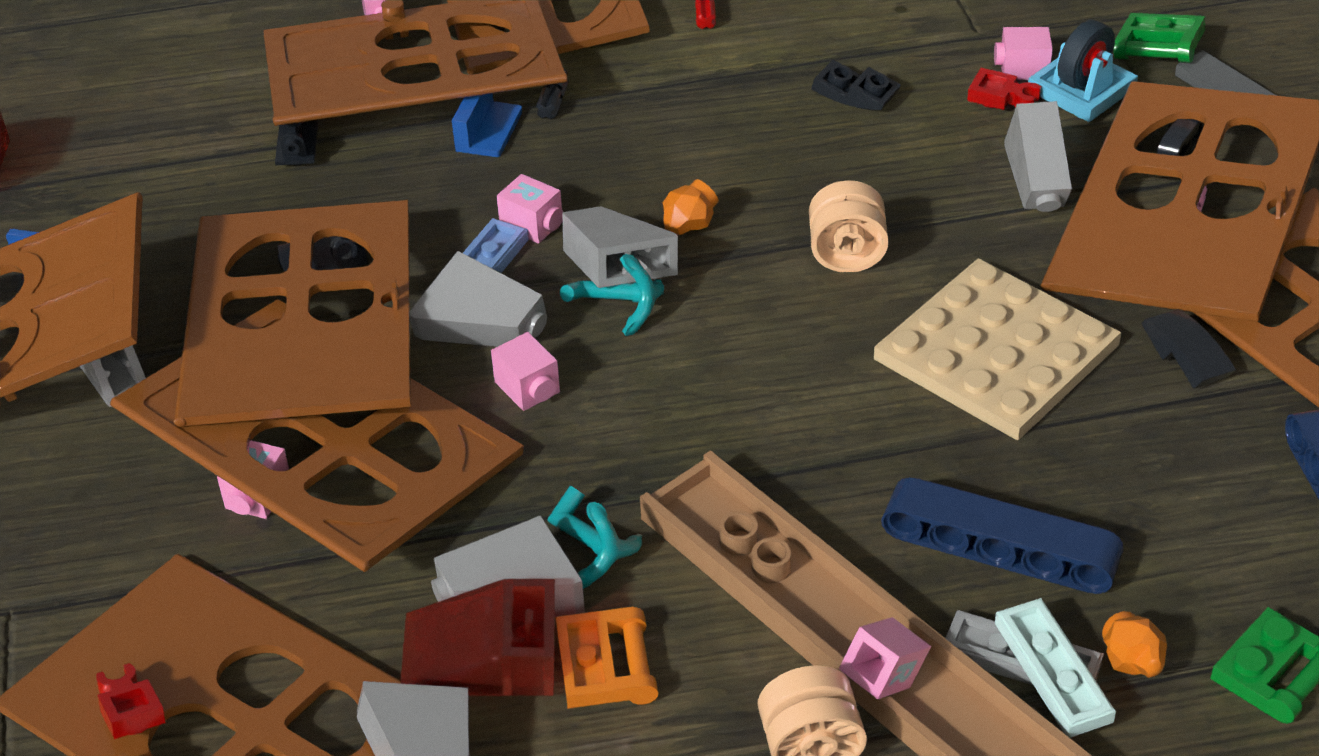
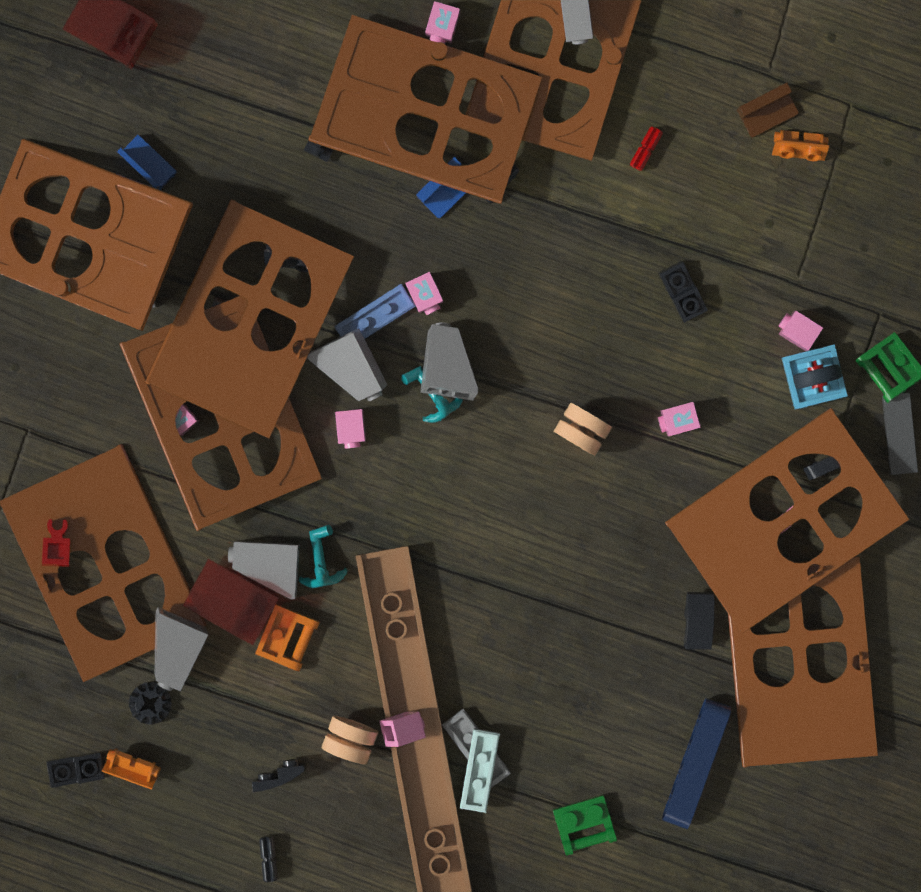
camera: 30 degrees right, 45 degrees up
orange rock [662,179,719,235] -> none
tan plate [874,258,1121,441] -> none
dark blue beam [881,477,1124,594] -> none
red plate [967,67,1041,110] -> none
light grey slope [1004,101,1072,212] -> none
orange rock [1102,611,1167,678] -> none
none -> bright pink brick [658,402,700,436]

